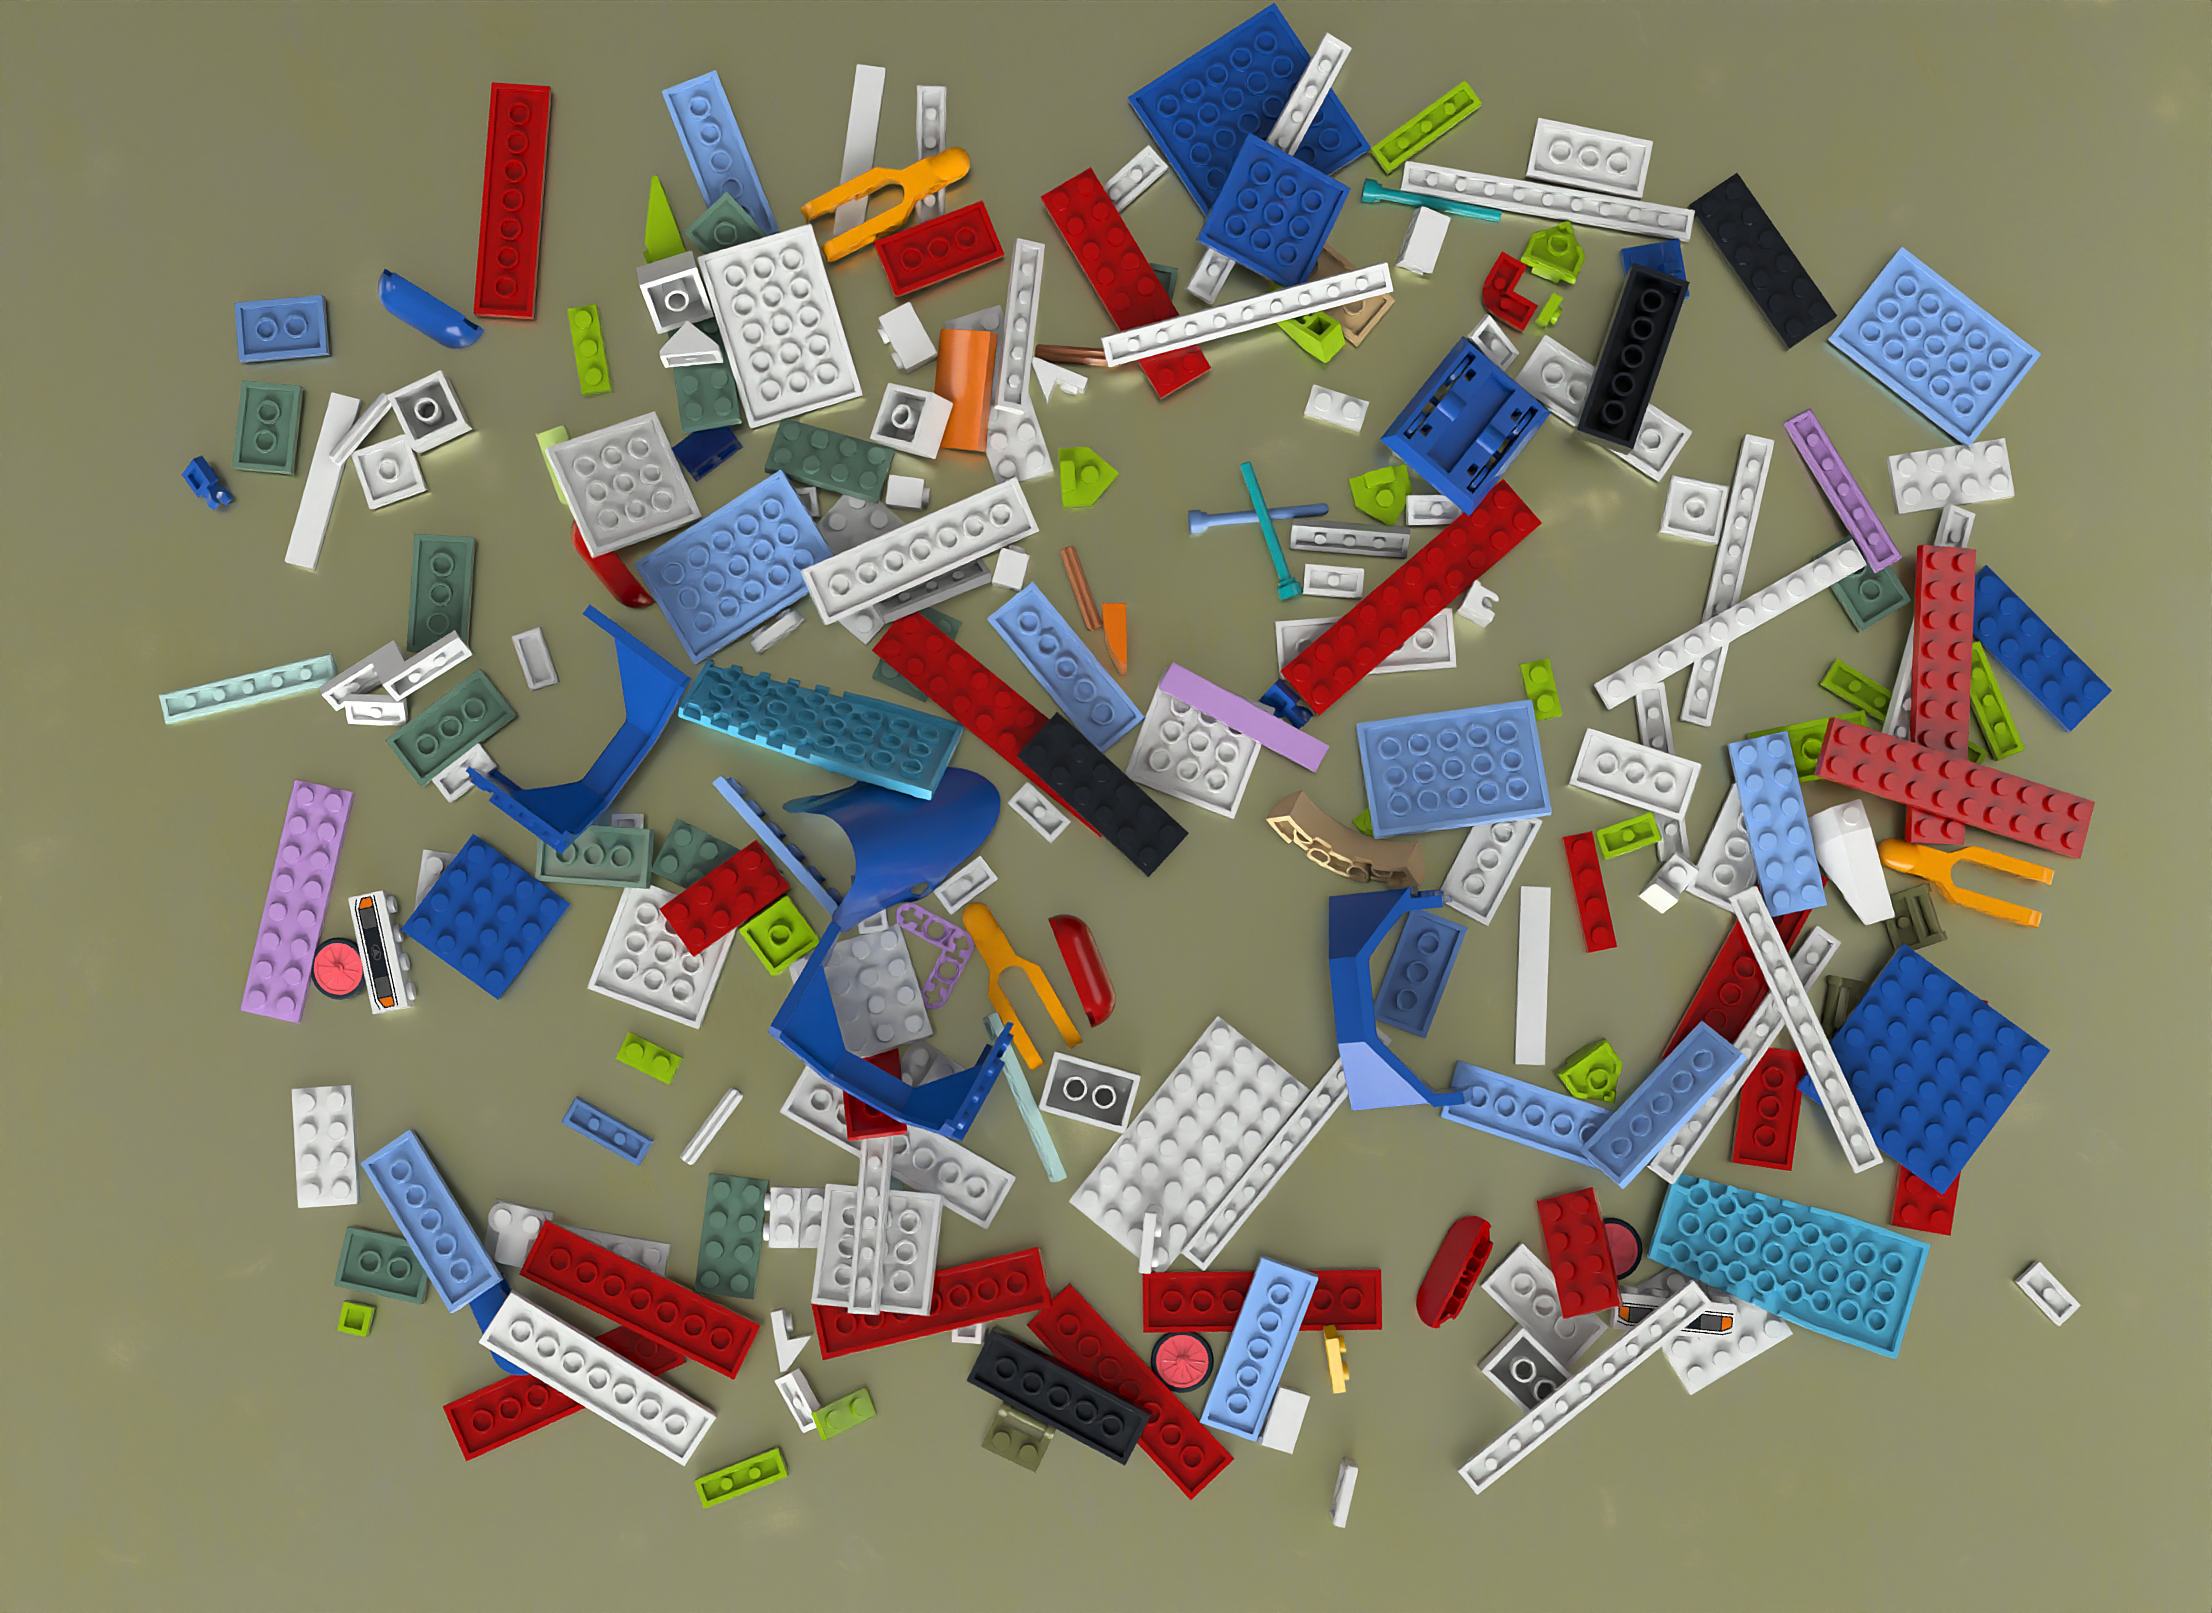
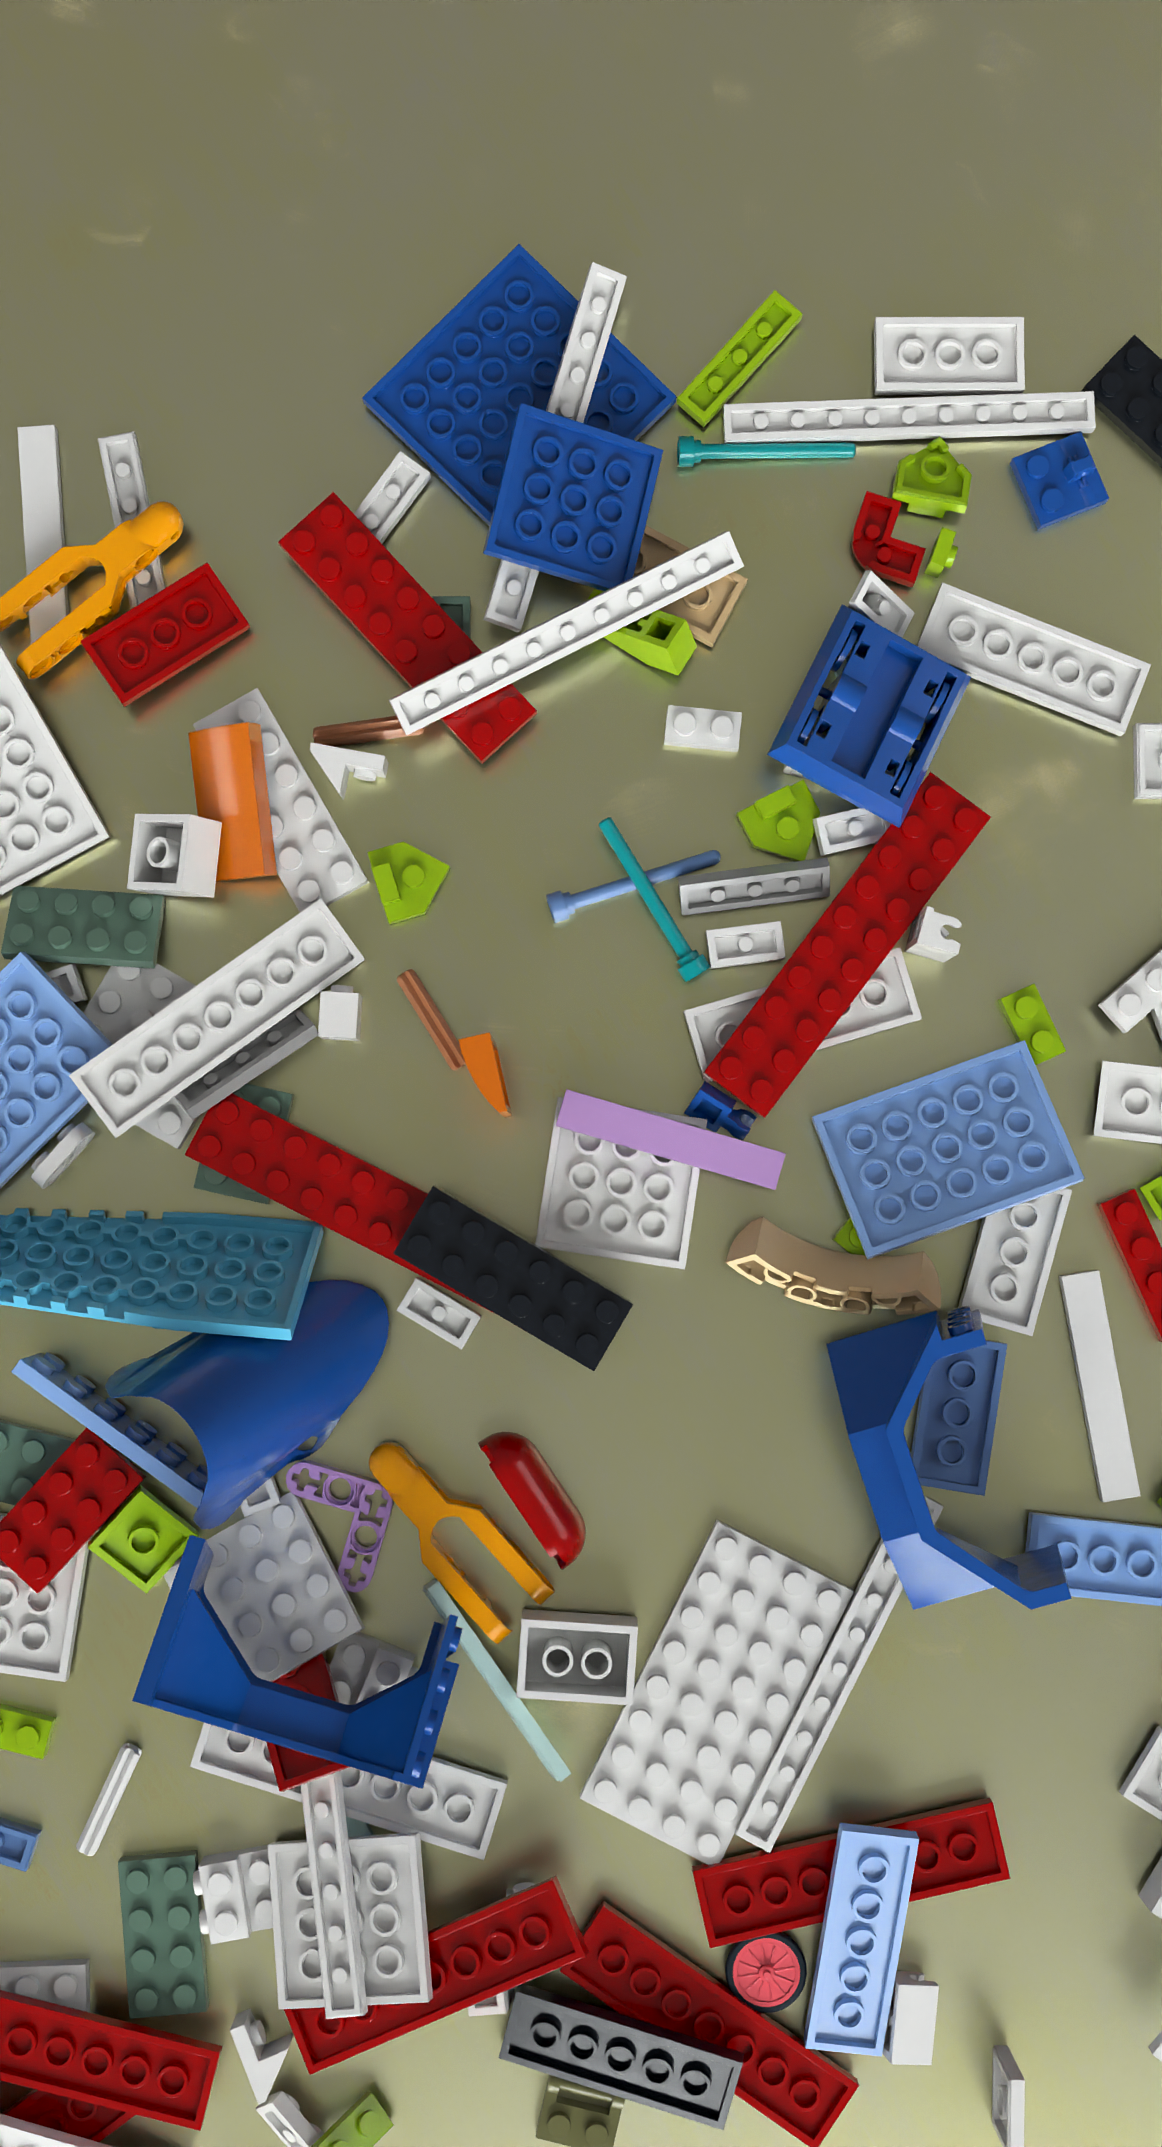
camera: 15 degrees left, 0 degrees up
white brick [877,302,938,375] -> none
white brick [885,475,930,512] -> none
white plate [933,856,998,915] -> none
light blue plate [987,582,1145,753] -> none
white plate [994,238,1045,414] -> none
white plate [1138,1211,1162,1274] -> none
yellow plate [1323,1325,1349,1393] -> none
white hinge [1395,206,1451,275] -> none
red brick [1416,1216,1493,1328] -> none
black brick [1571,263,1690,455] -> none

